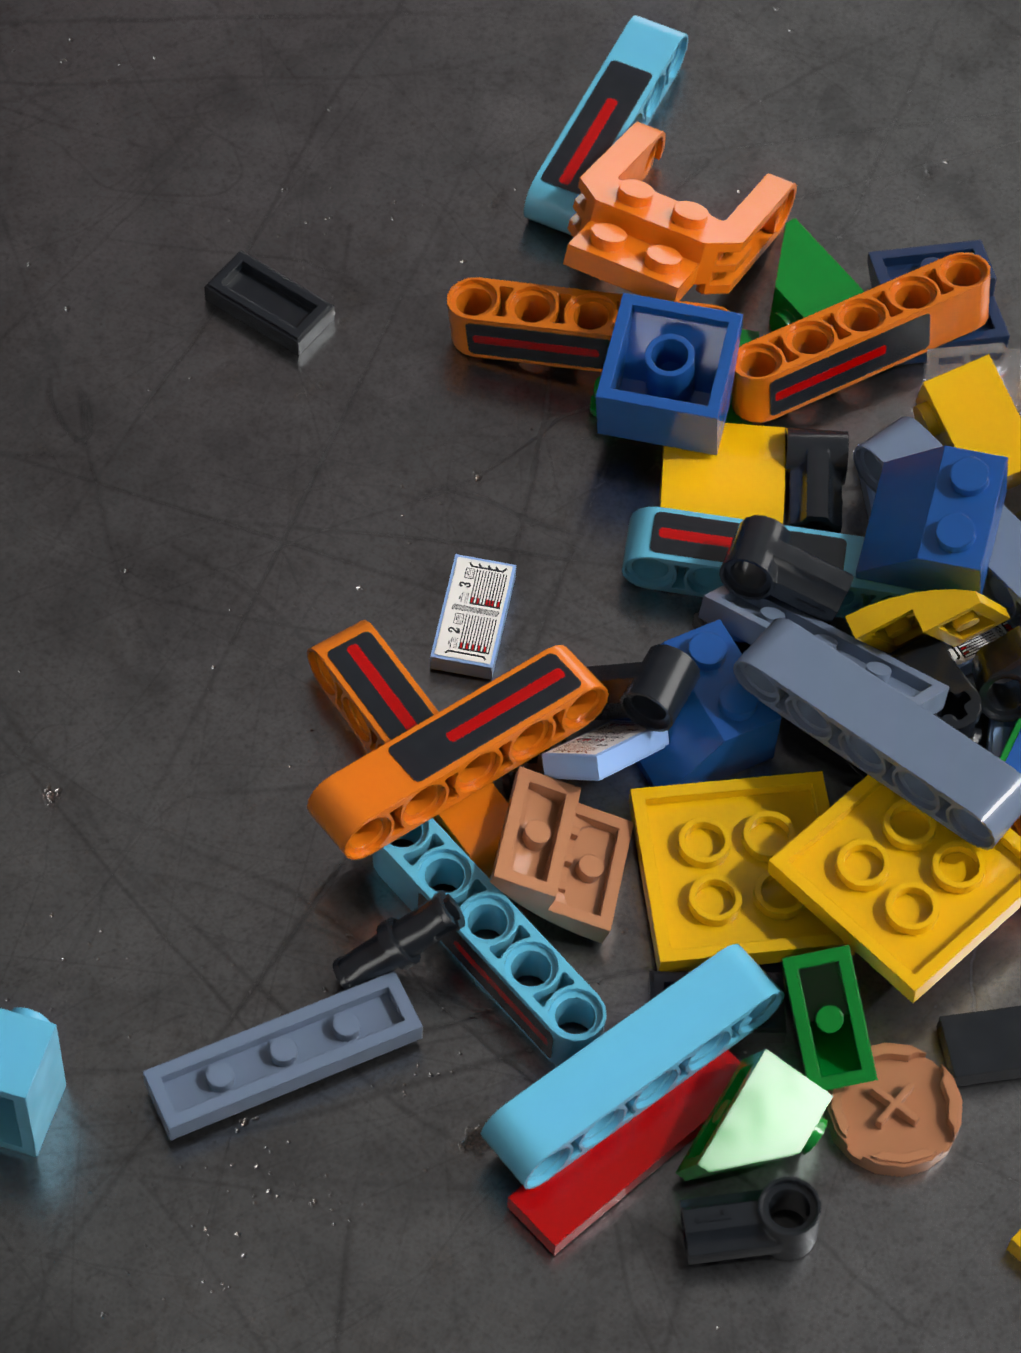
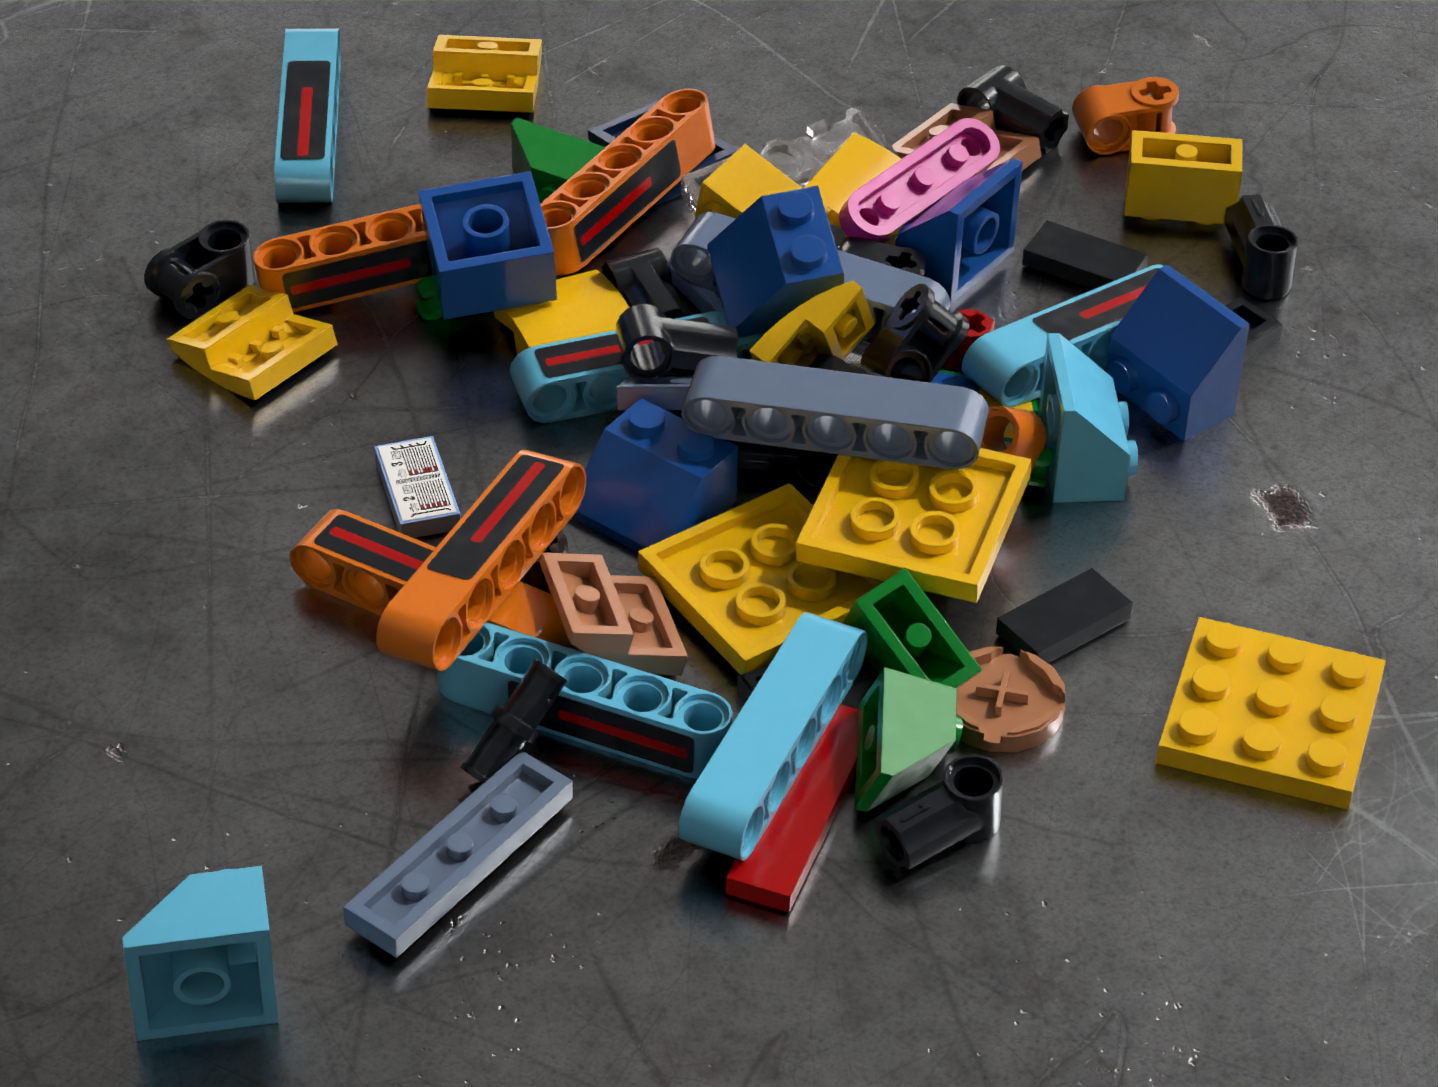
camera: 25 degrees left, 15 degrees down
black tile [204,250,335,356] -> none
light blue tile [542,720,669,781] -> none
orange plate [563,121,797,302] -> none
black piece [587,644,700,732] -> none
none -> black piece [144,219,255,319]
none -> yellow slope [167,285,338,400]
none -> yellow slope [427,35,542,113]

